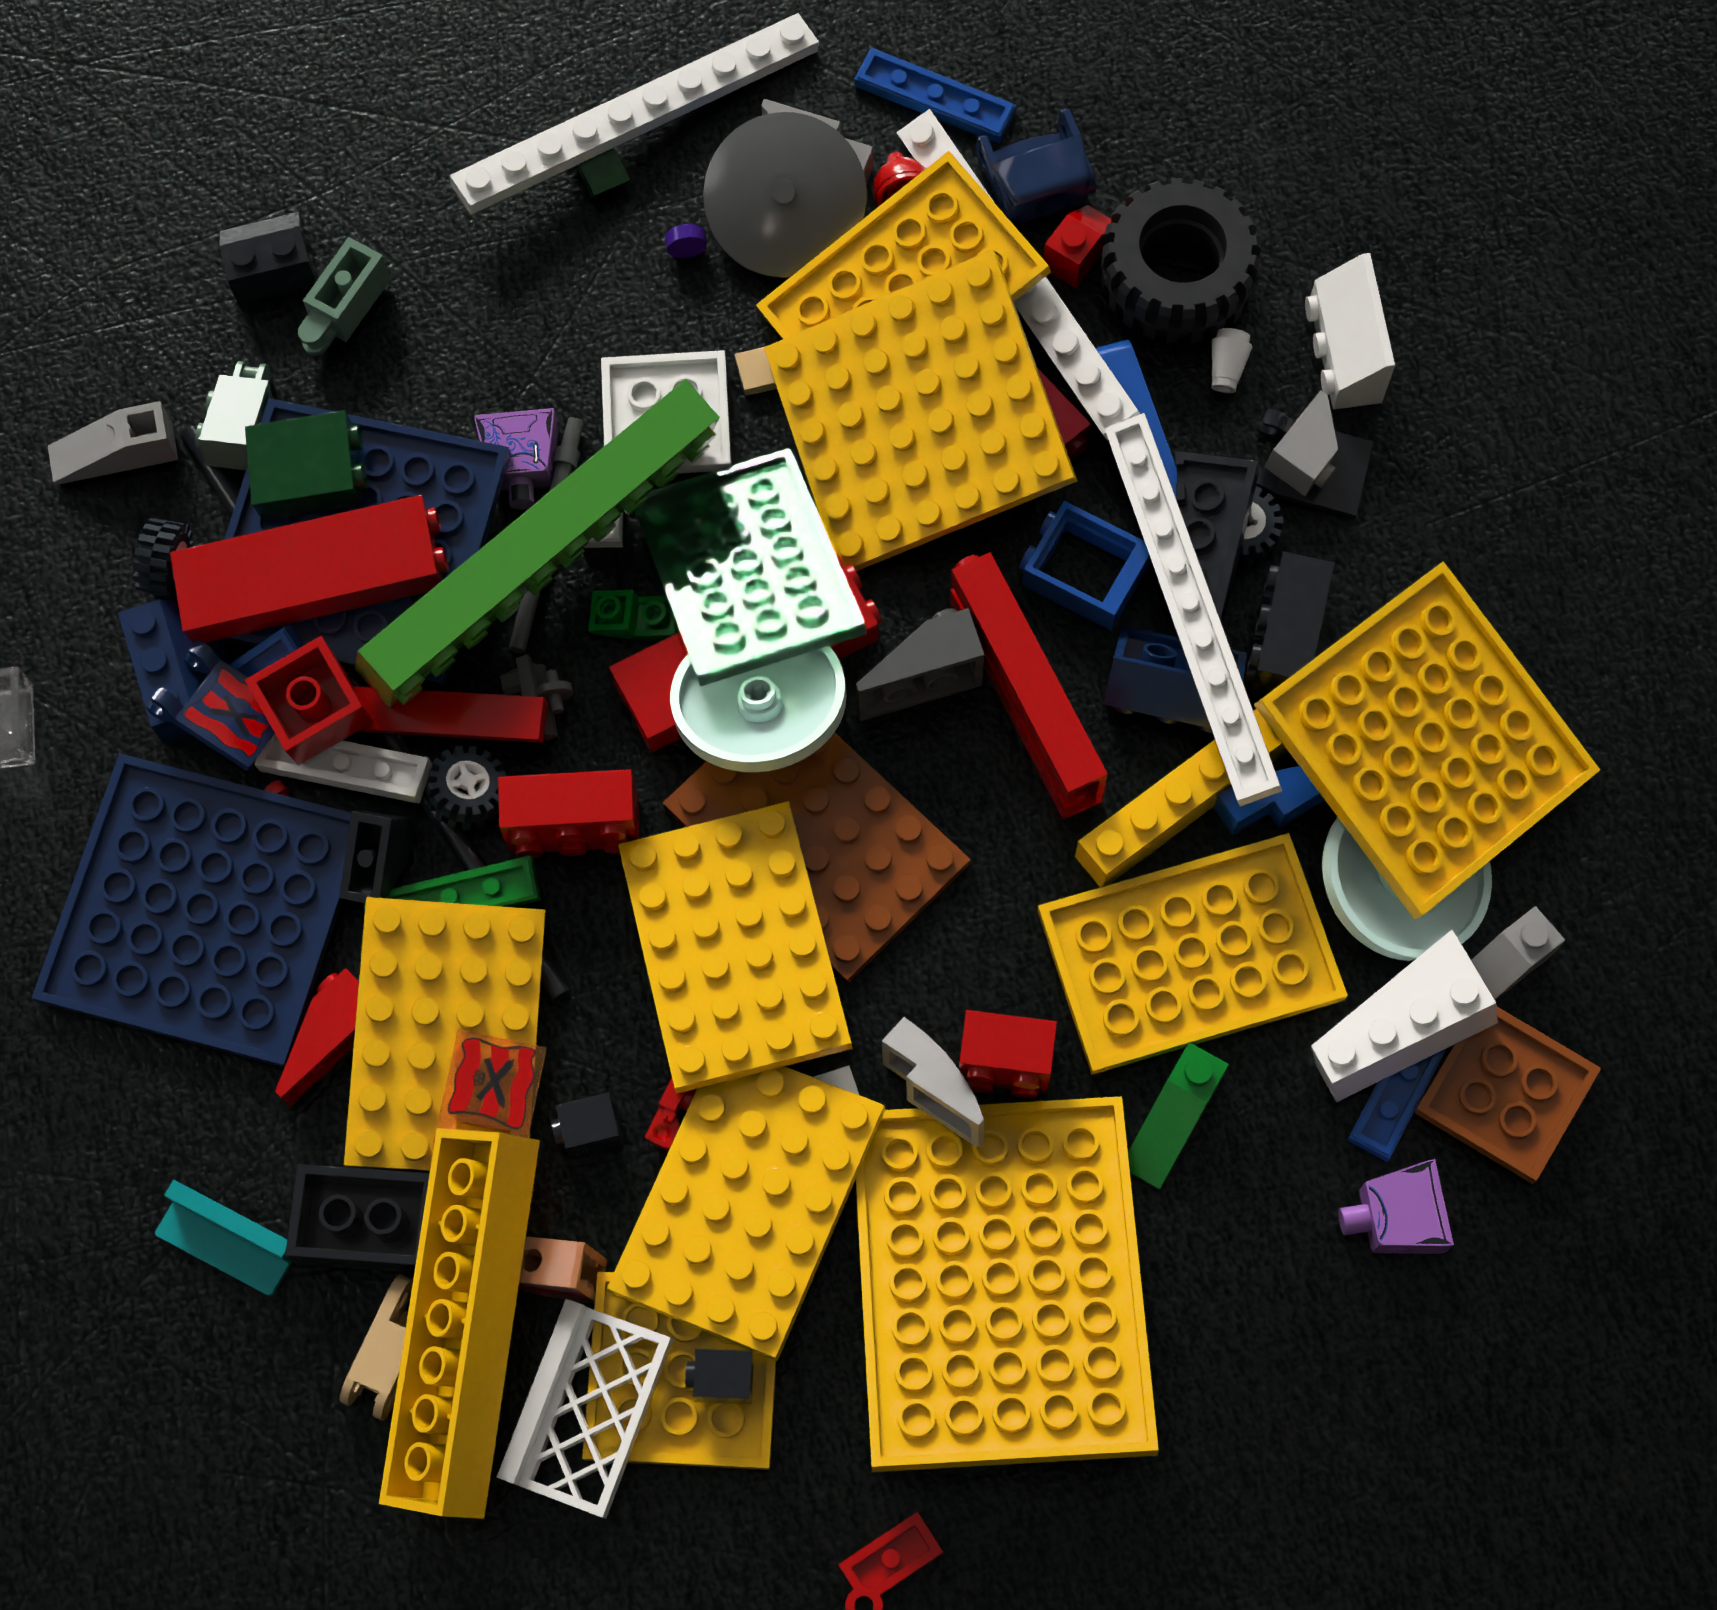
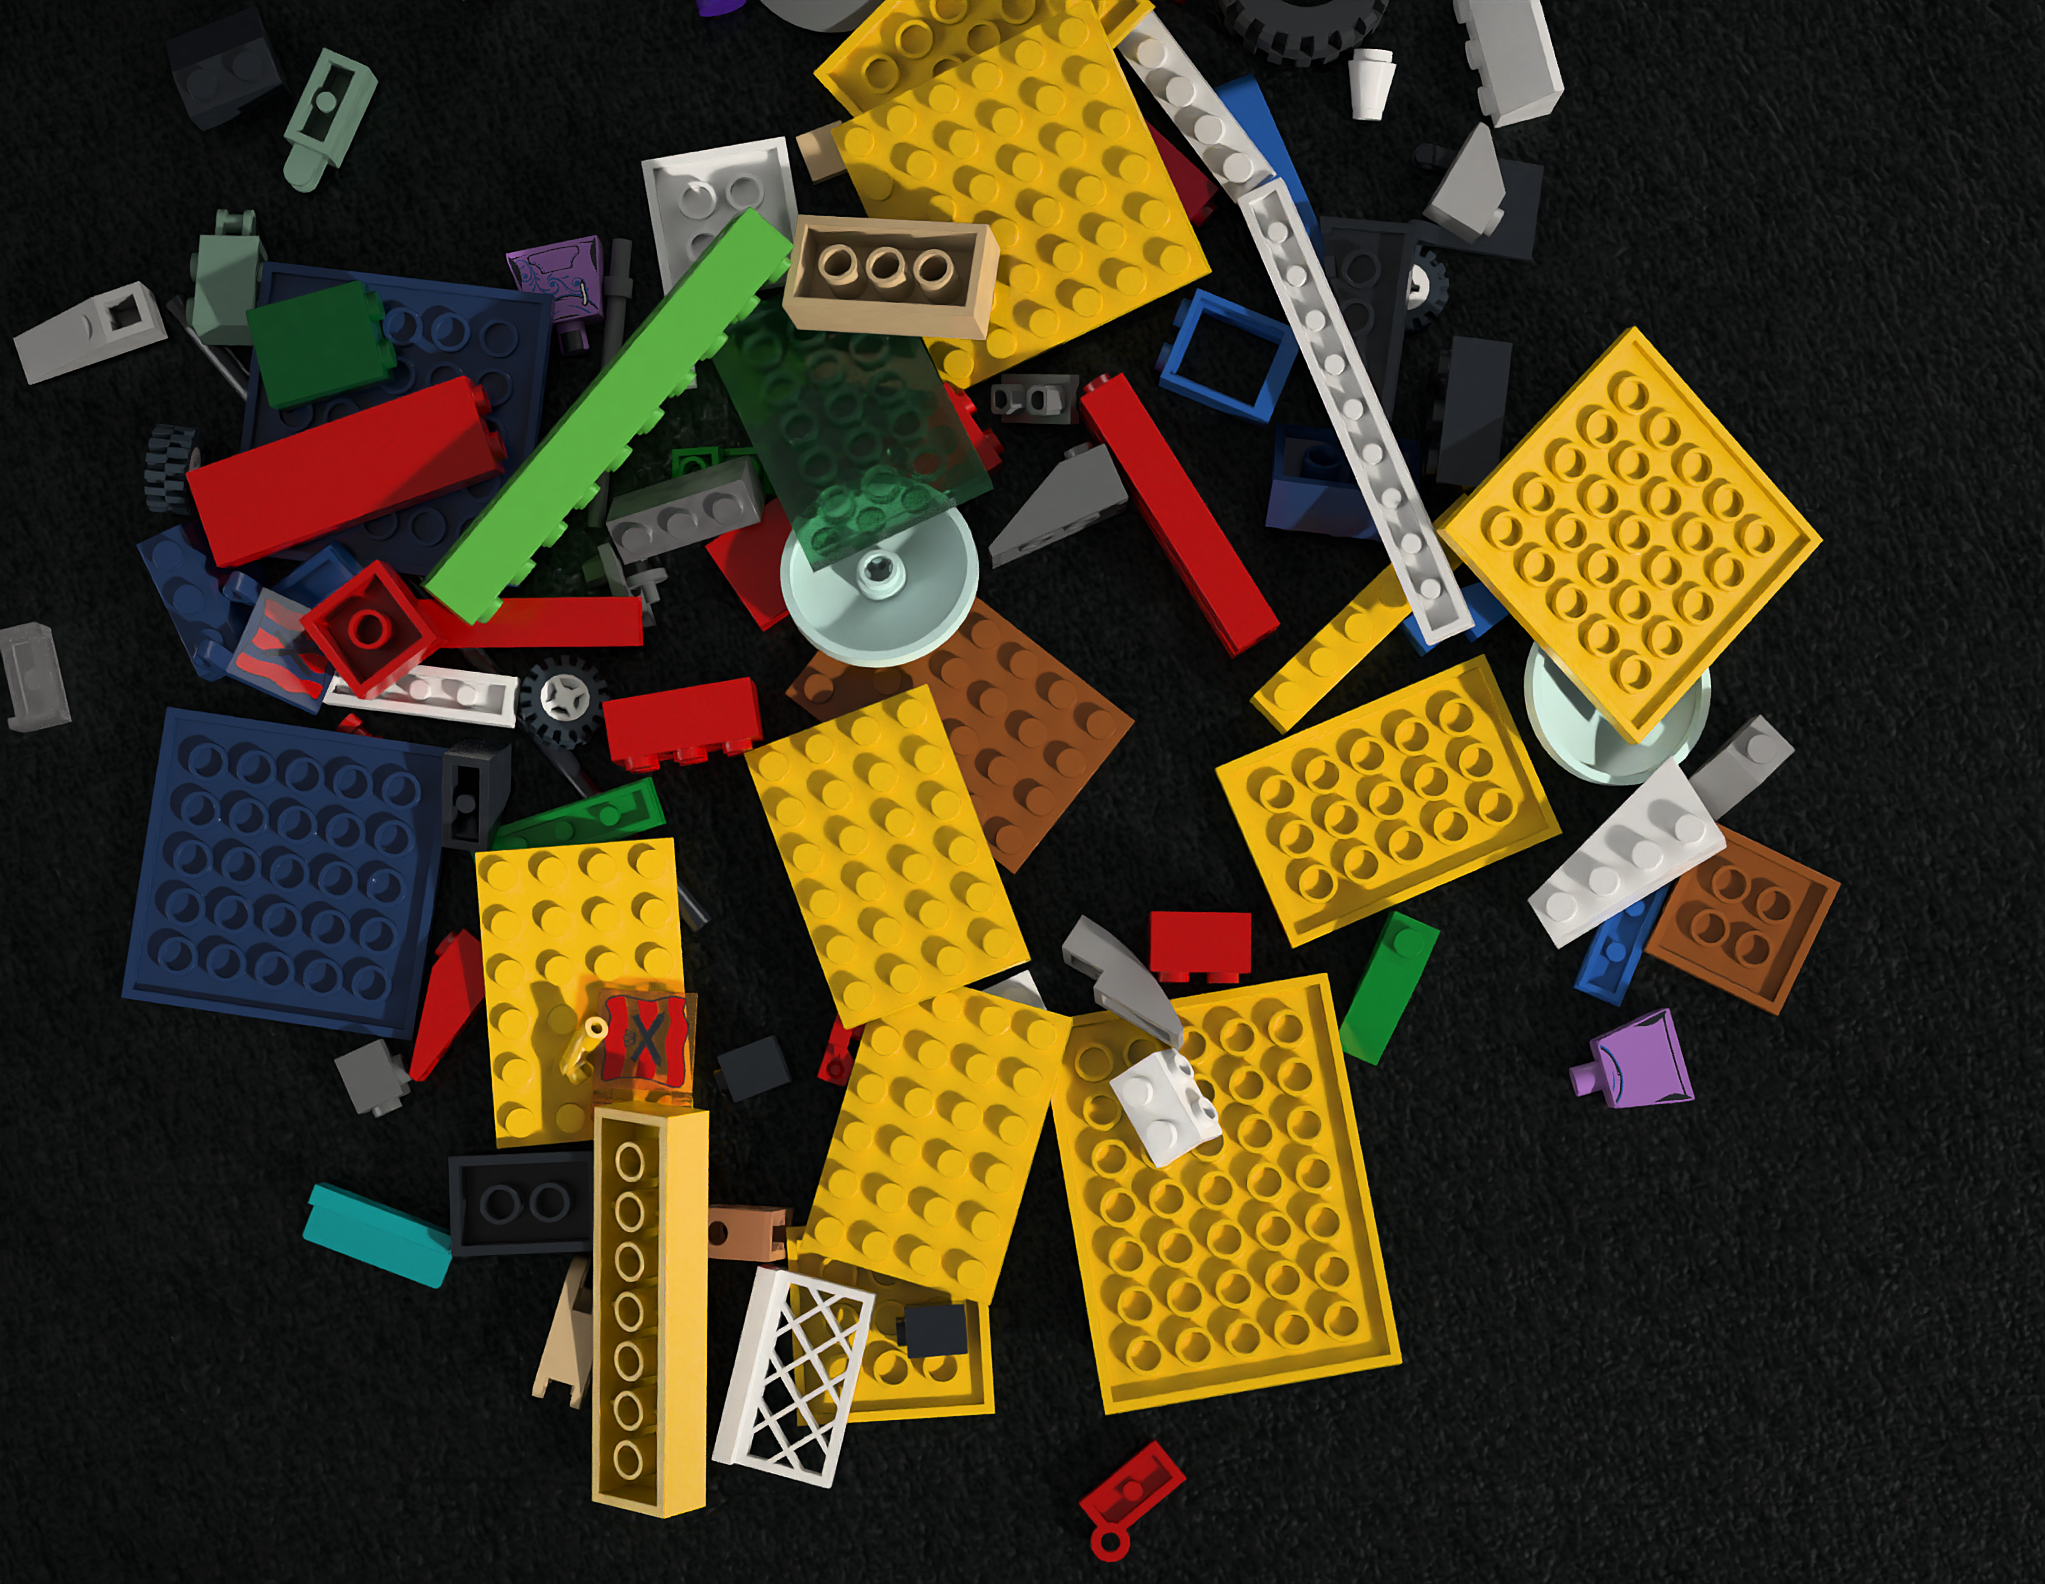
camera: 10 degrees left, 15 degrees up
none -> dark grey brick [334,1039,413,1118]
none -> yellow arm [559,1017,608,1086]
none -> flat silver brick [605,455,767,565]
none -> tan brick [782,215,1000,340]
none -> dark grey hips [991,373,1079,424]
none -> white bracket [1109,1048,1223,1168]

